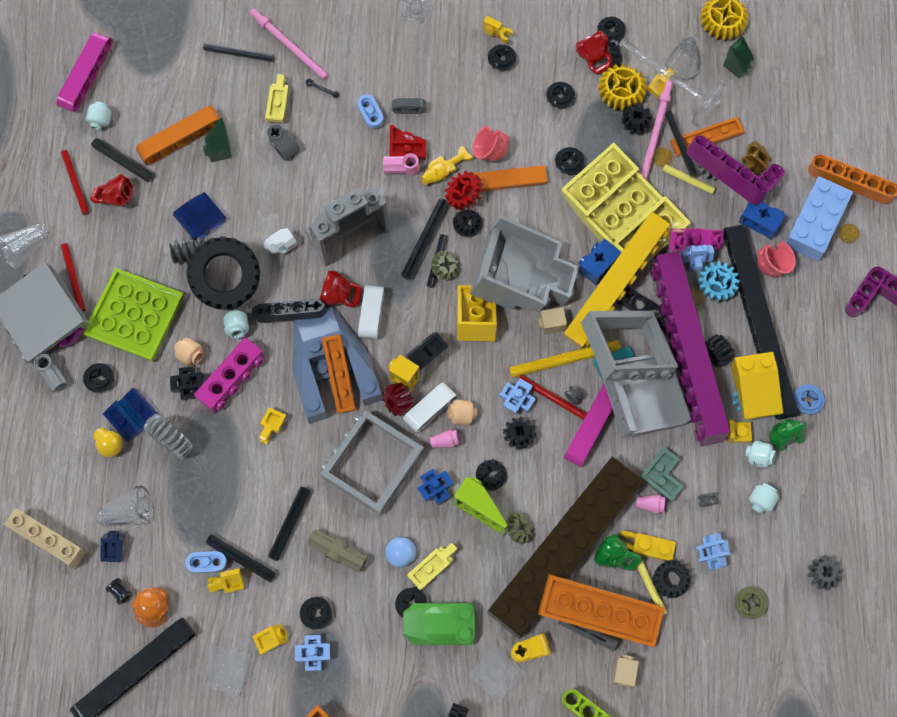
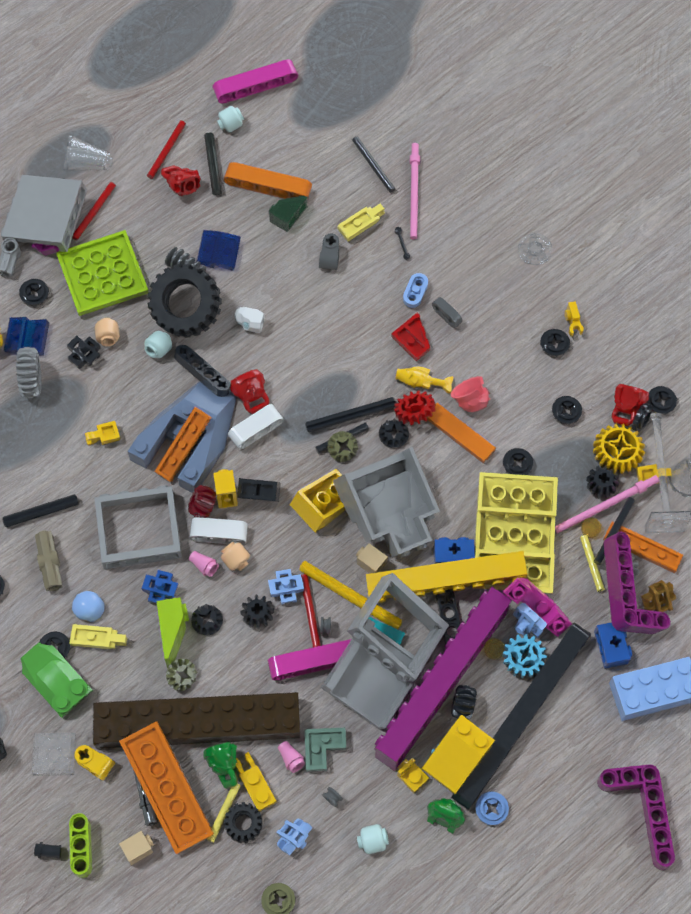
camera: 45 degrees right, 5 degrees down
dark pink brick [194,337,264,414] -> none
light grey panel [305,187,390,267] -> none
bright pink piece [383,153,420,176] -> none
light aqua head [745,440,776,469] -> none
coral helmet [757,241,796,278] -> none
clear yellow tile [839,224,859,243] -> none

